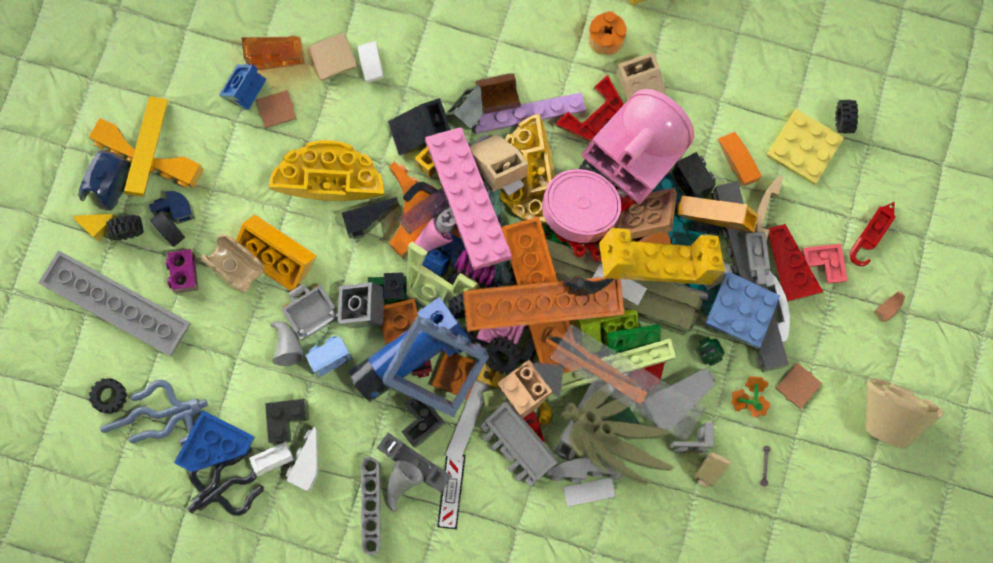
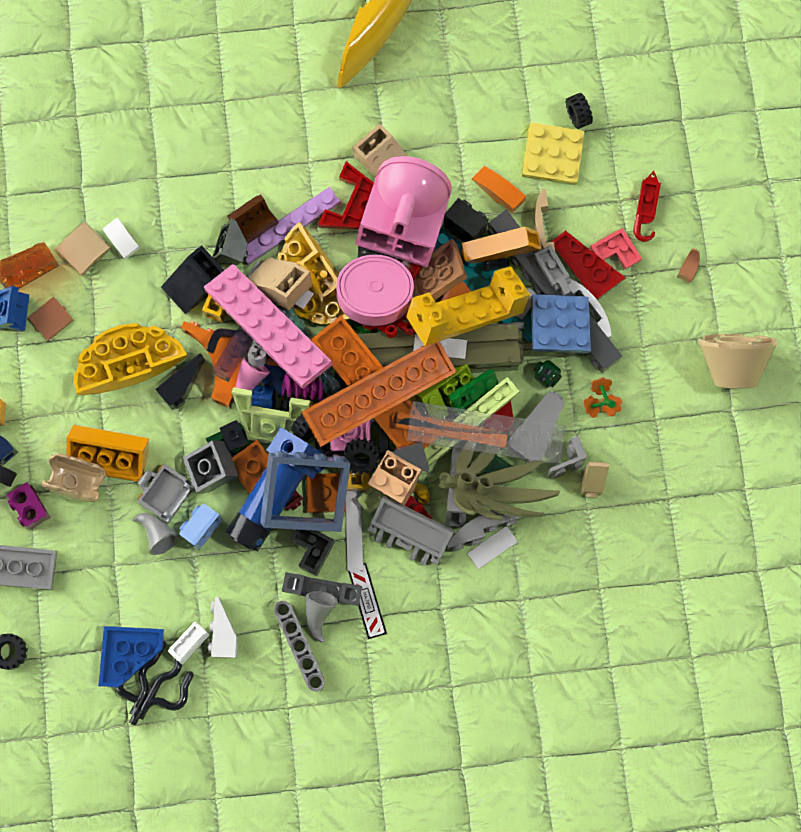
camera: 25 degrees left, 0 degrees up
sand blue plant [100,379,208,446] -> none
pearl dark grey brick [265,399,309,444] -> none
black bar [562,276,614,296] -> none
orange brick [588,11,627,55] -> none
hinge [760,446,771,487] -> none
nougat piece [776,363,822,409] -> none

